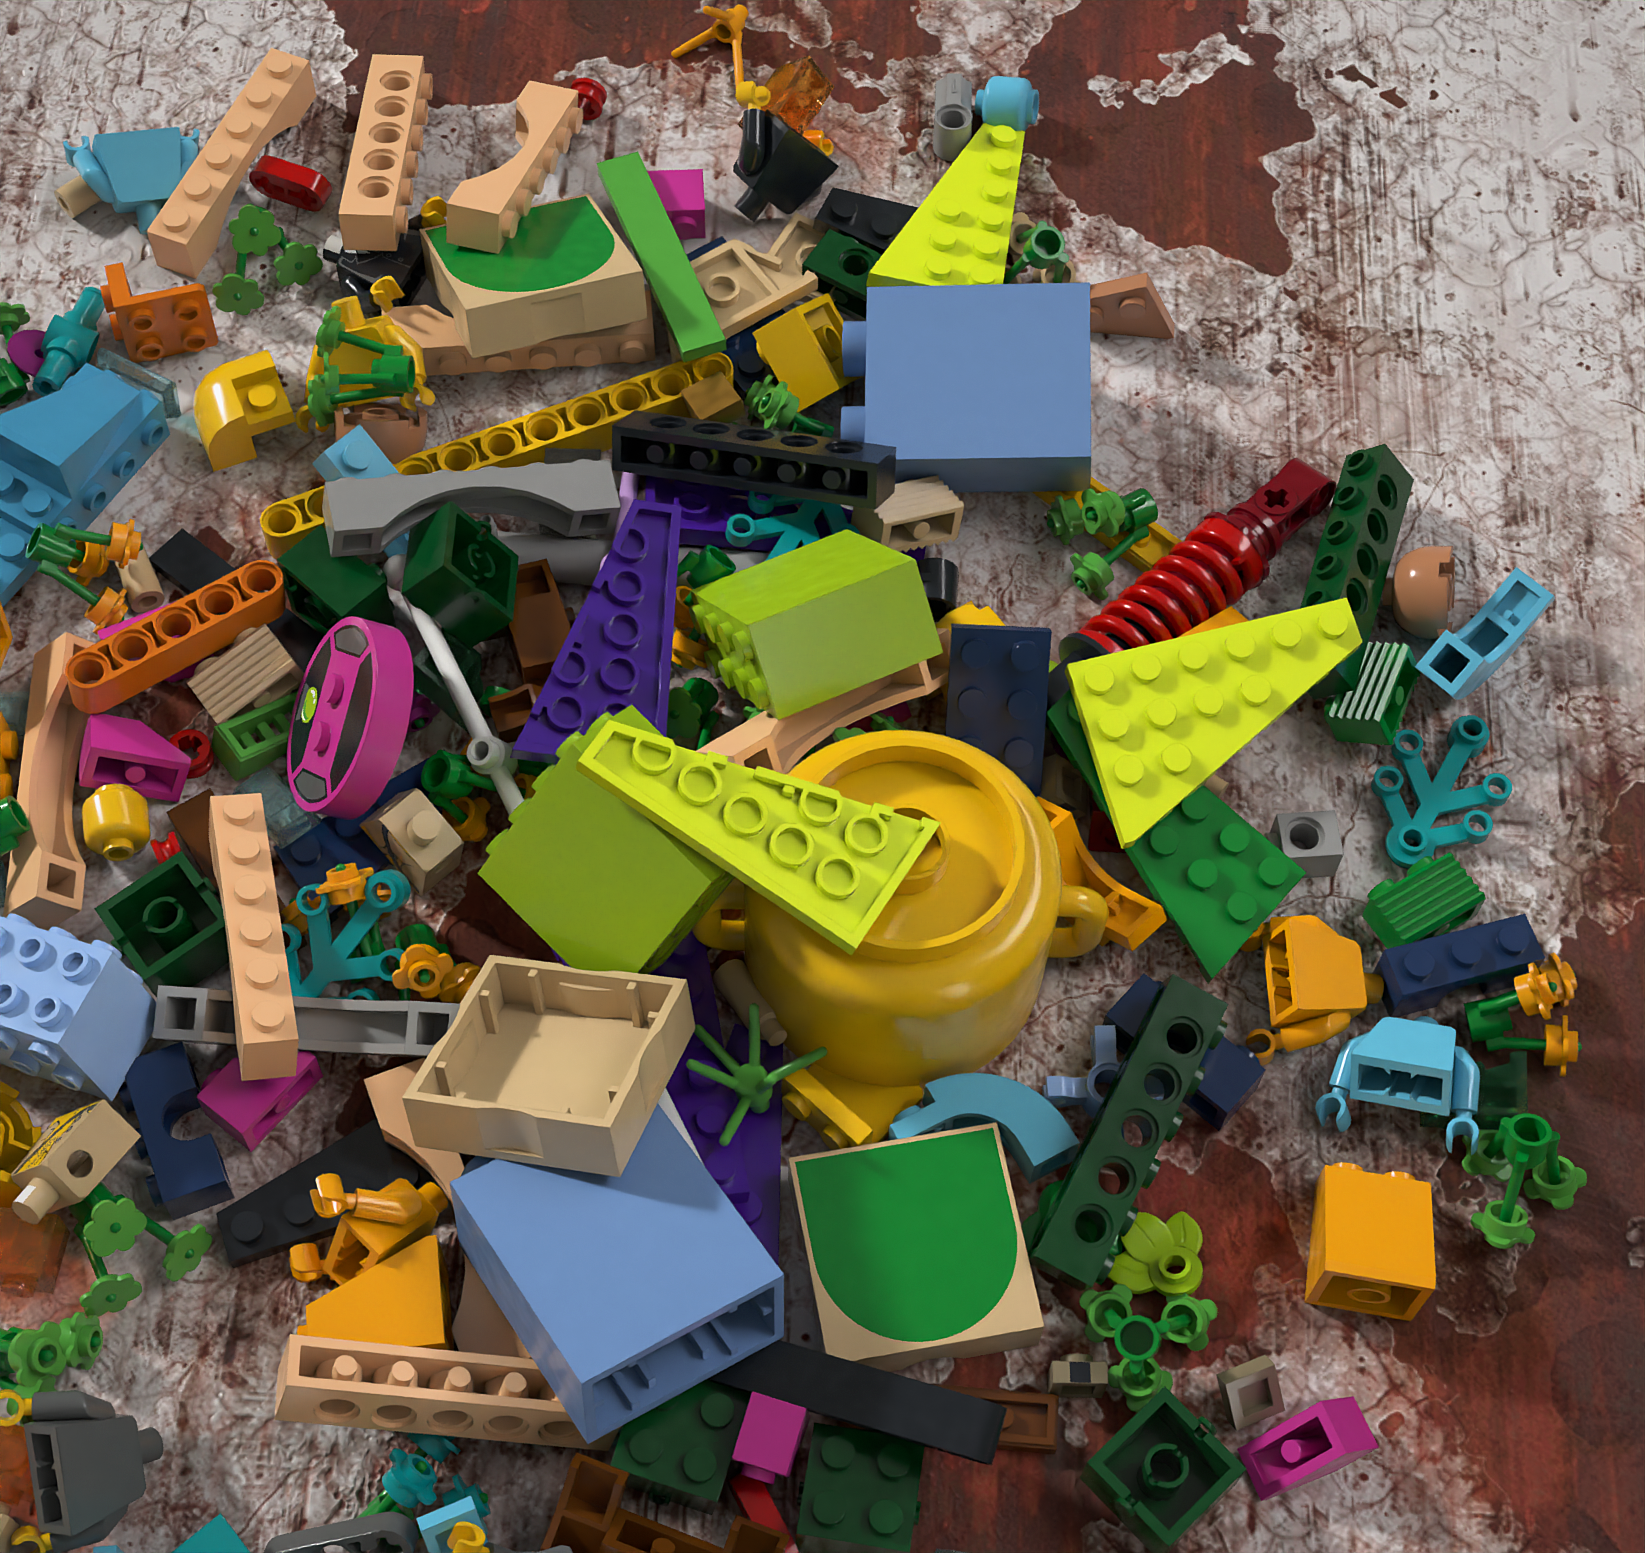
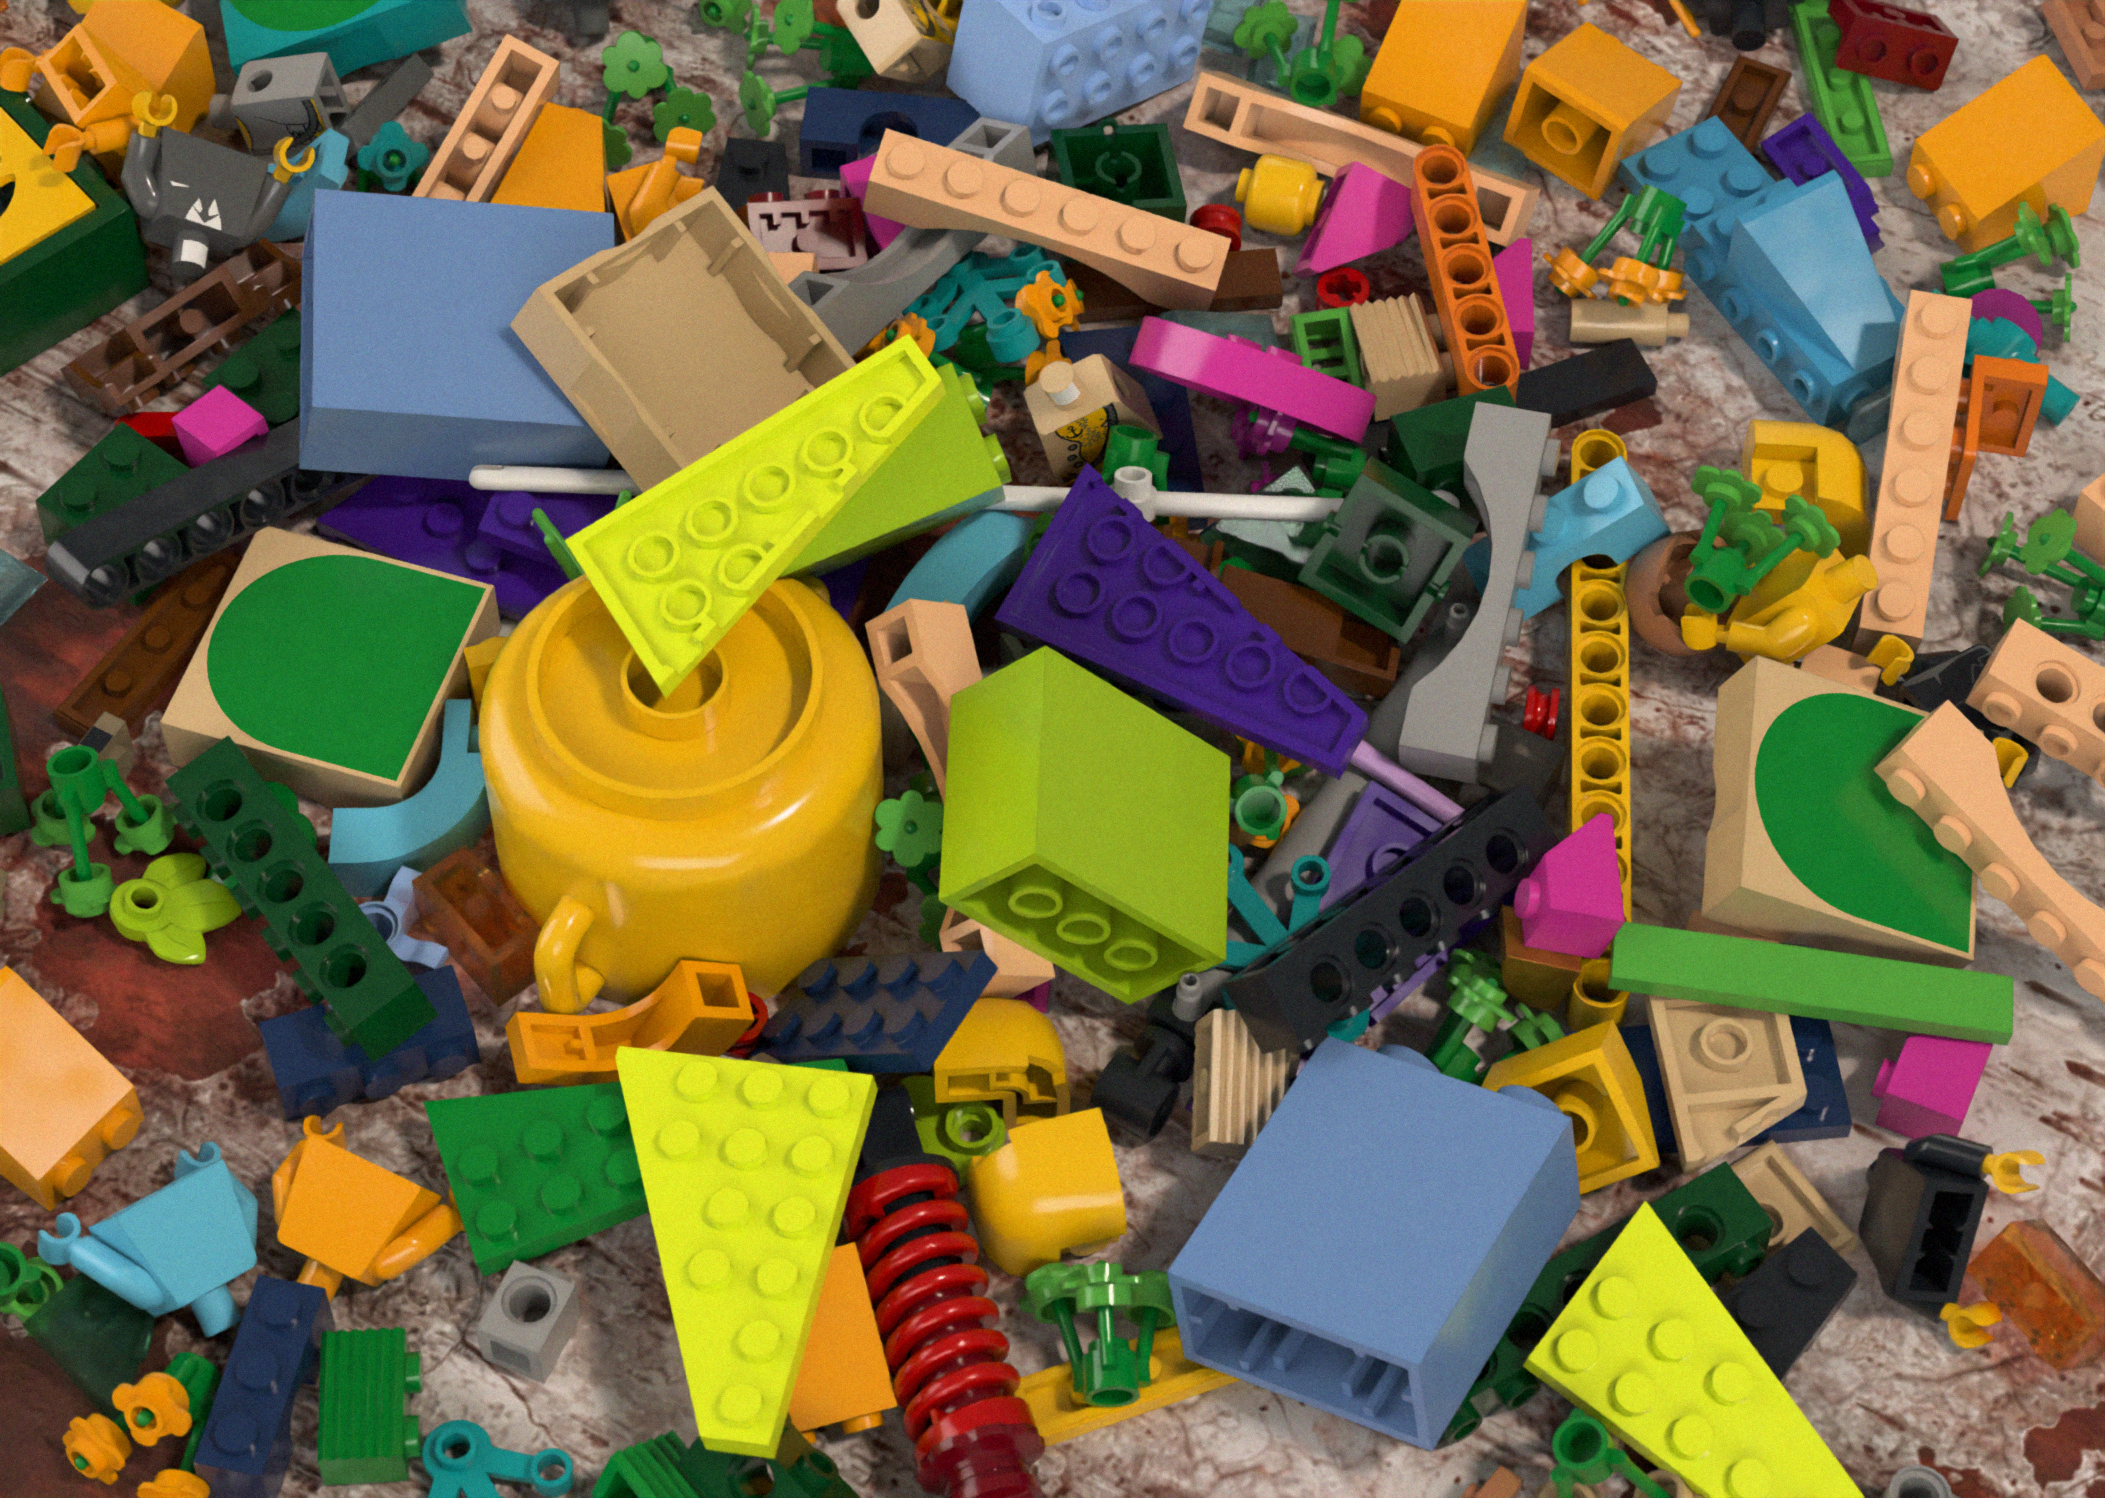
camera: 120 degrees right, 5 degrees down
none -> clear orange brick [412,845,542,1008]
none -> bright green plant [600,30,716,171]
none -> bracket [735,189,868,274]
none -> yellow brick [967,1107,1127,1279]
none -> dark pink slope [1514,813,1625,959]
none -> light nougat arch [1850,290,1973,657]

